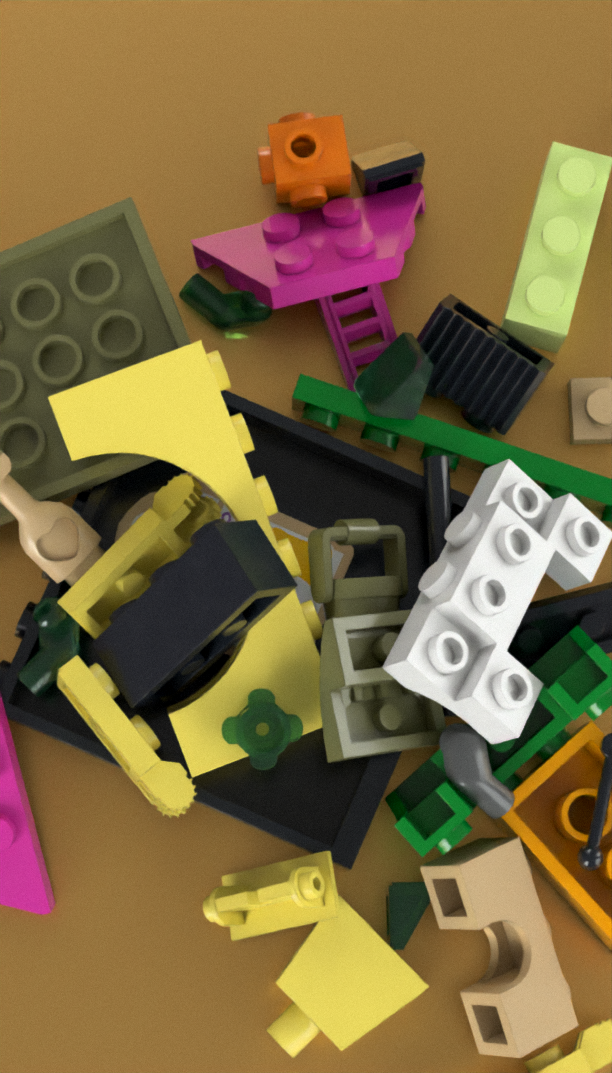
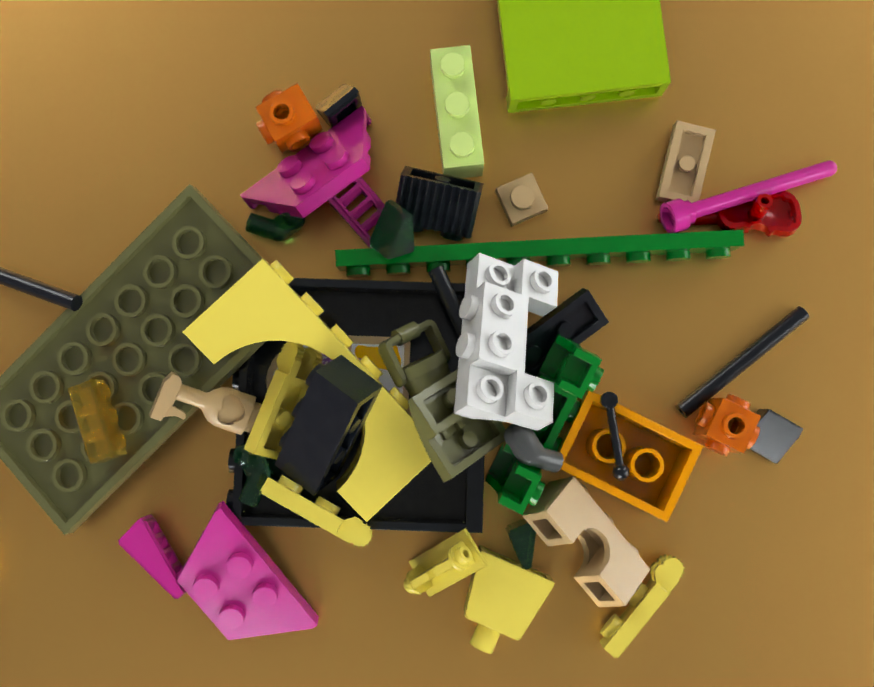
camera: 15 degrees left, 5 degrees up
clear green plate [221,688,303,770] -> none

